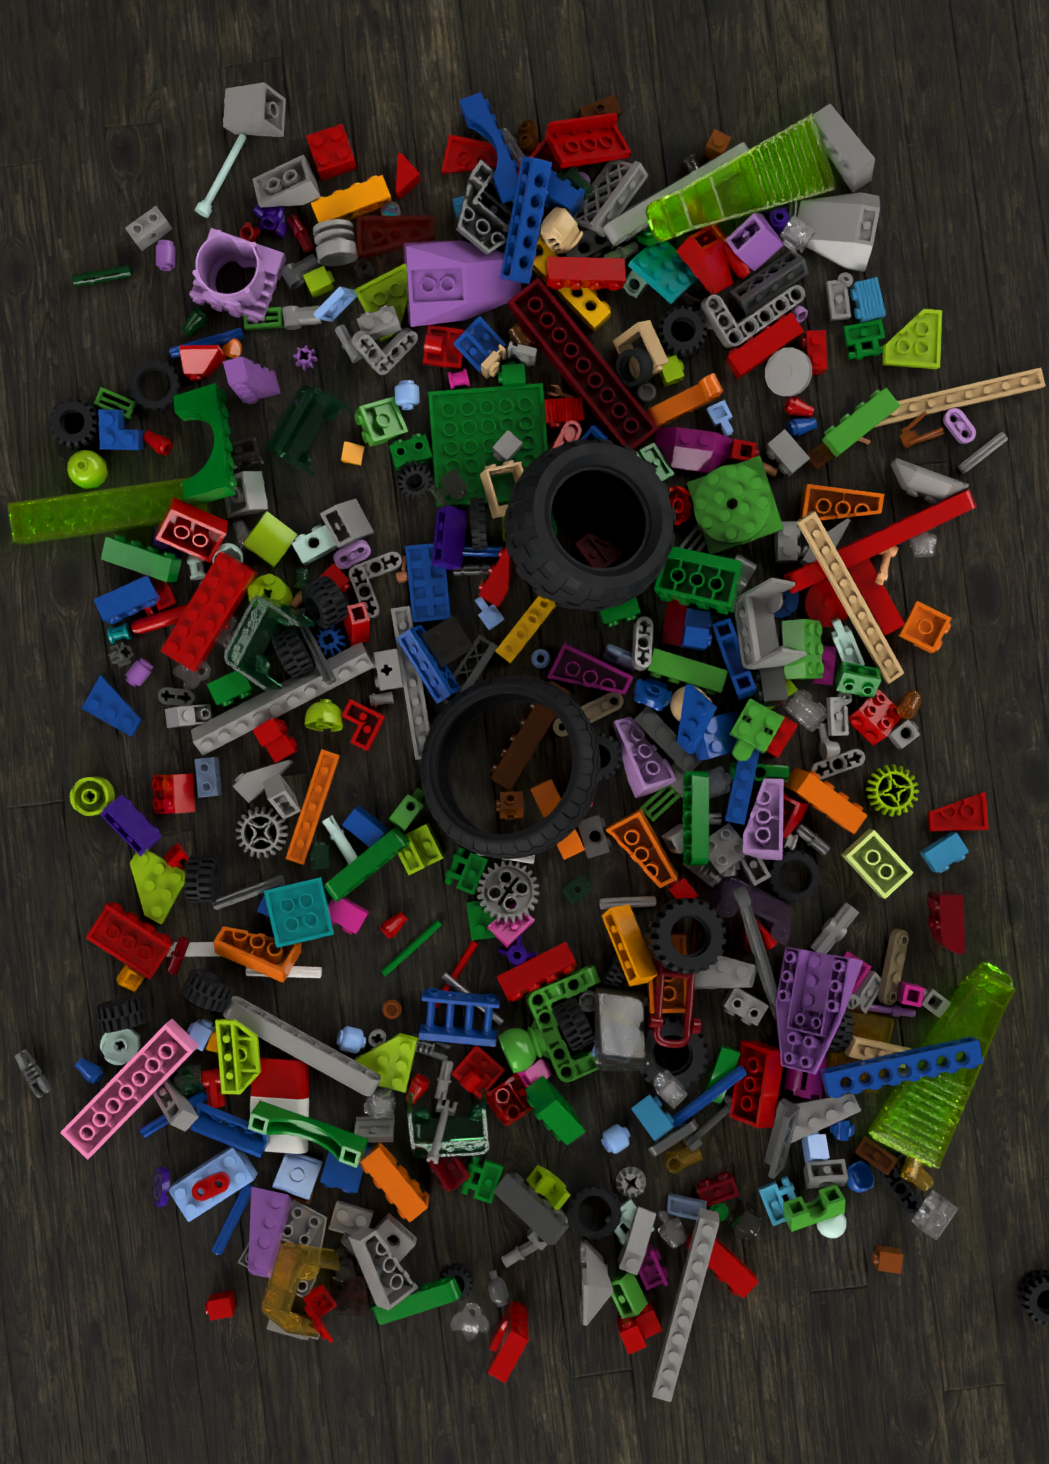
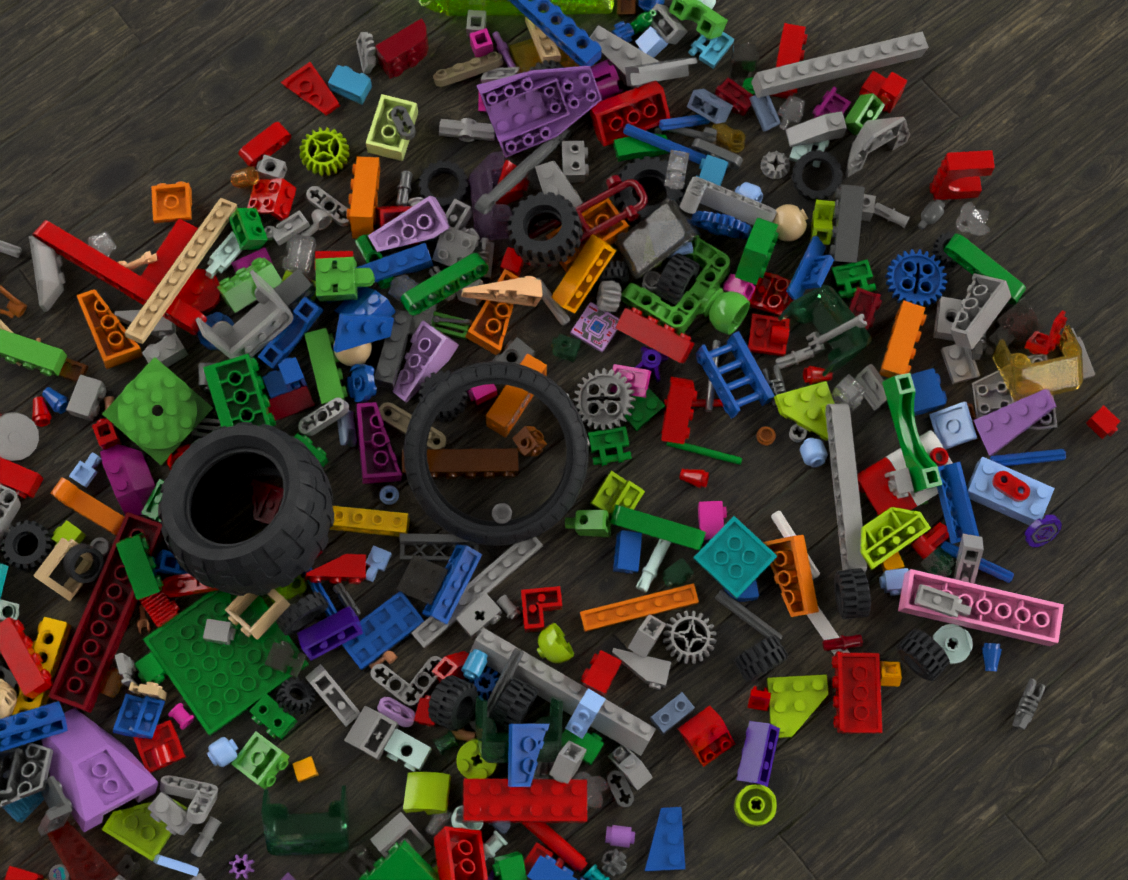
camera: 120 degrees left, 15 degrees down
none -> dark grey bracket [37,776,72,836]
none -> green wedge [116,533,164,600]
none -> red beam [238,122,291,168]
none -> light grey slope [305,664,360,726]
none -> light grey hinge [356,32,376,73]
none -> dark grey beam [391,106,416,140]
none -> dark grey hinge [433,315,472,325]
none -> light nougat wedge [461,276,542,307]
none -> dark azure brick [461,649,488,681]
none -> flat silver tile [492,503,512,524]
none -> blue wing [508,724,550,787]
none -> light grey brick [549,741,587,784]
none -> light blue brick [565,688,606,739]
none -> tile [570,302,619,353]
none -> light grey gear [596,280,622,312]
none -> green piece [631,9,656,35]
none -> blue axle [659,114,710,131]
none -> red wedge [661,377,697,444]
none -> light grey beam [680,177,777,225]
none -> sand blue brick [687,89,733,124]
none -> blue gear [691,211,752,239]
none -> tan brick [772,204,808,242]
none -> blue bracket [786,236,834,303]
none -> light grey brick [884,468,914,499]
none -> blue gear [885,249,947,307]
none -> light grey hinge [914,584,972,618]
none -> red plate [929,447,949,467]

